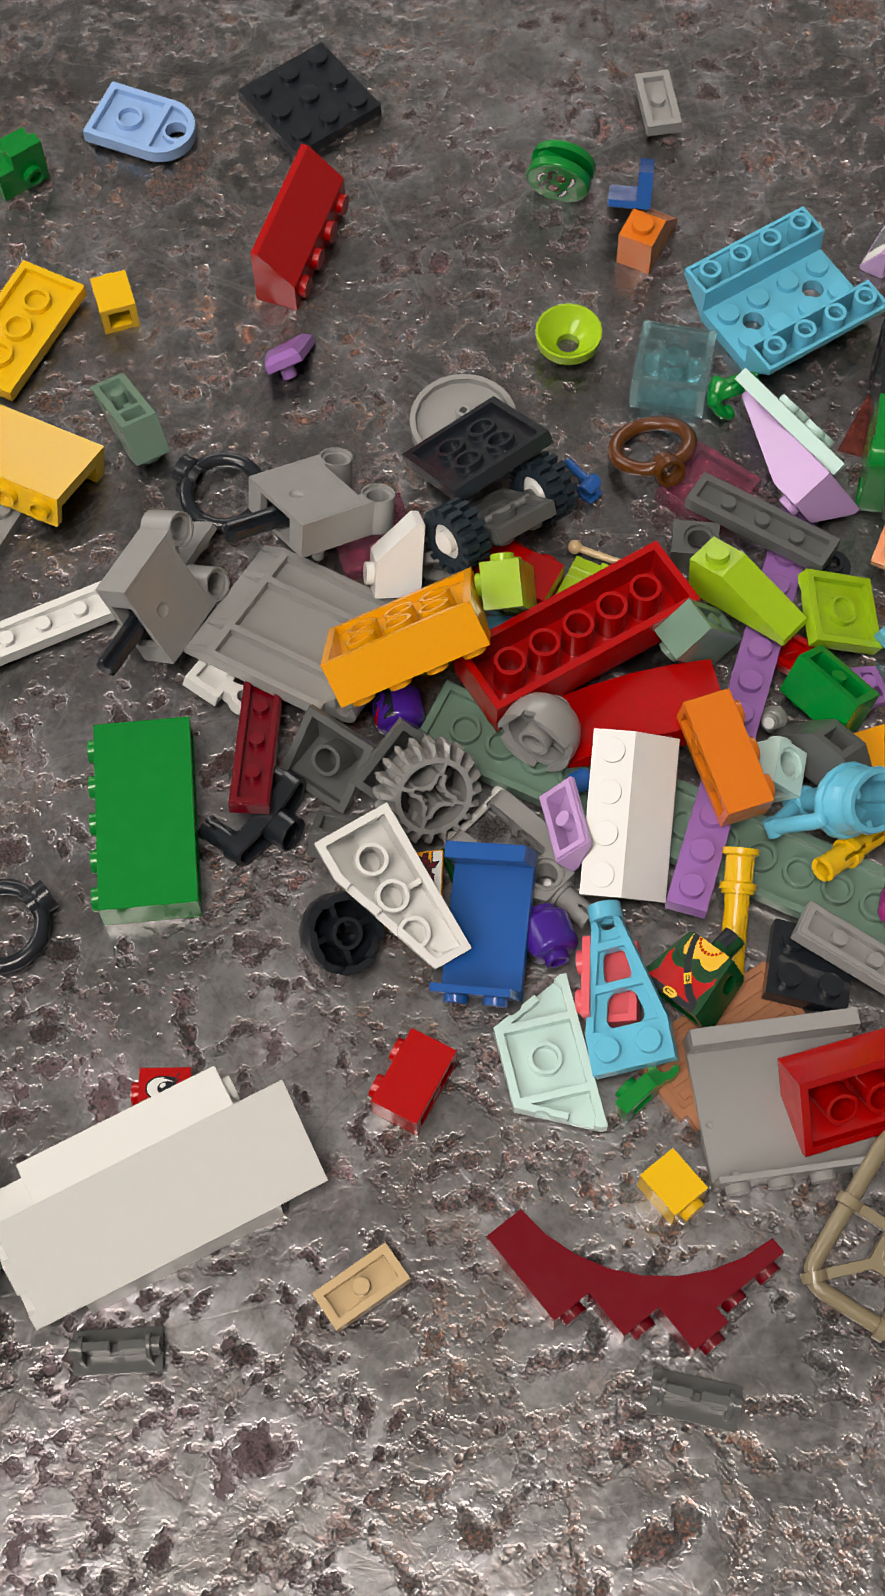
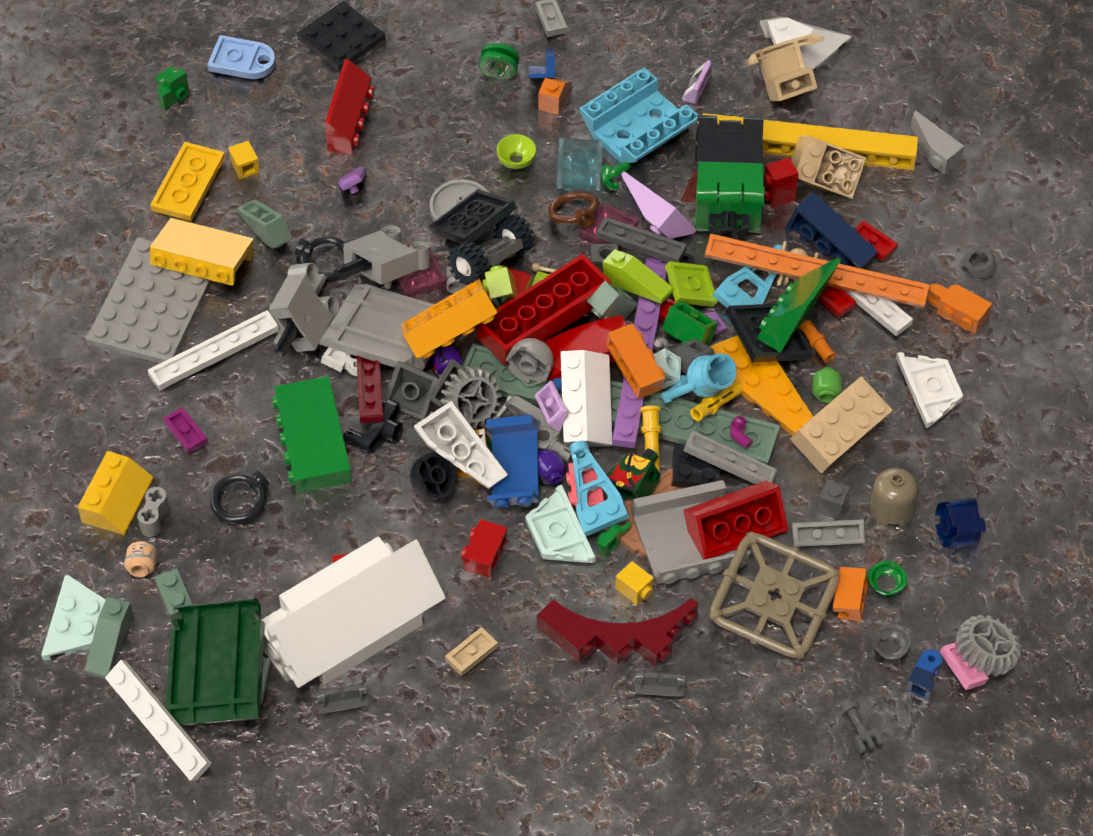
camera: 10 degrees left, 10 degrees down
white slope [363,511,425,599] -> none
blue hand [565,458,602,504] -> none
light aqua wing [735,368,846,476] -> none

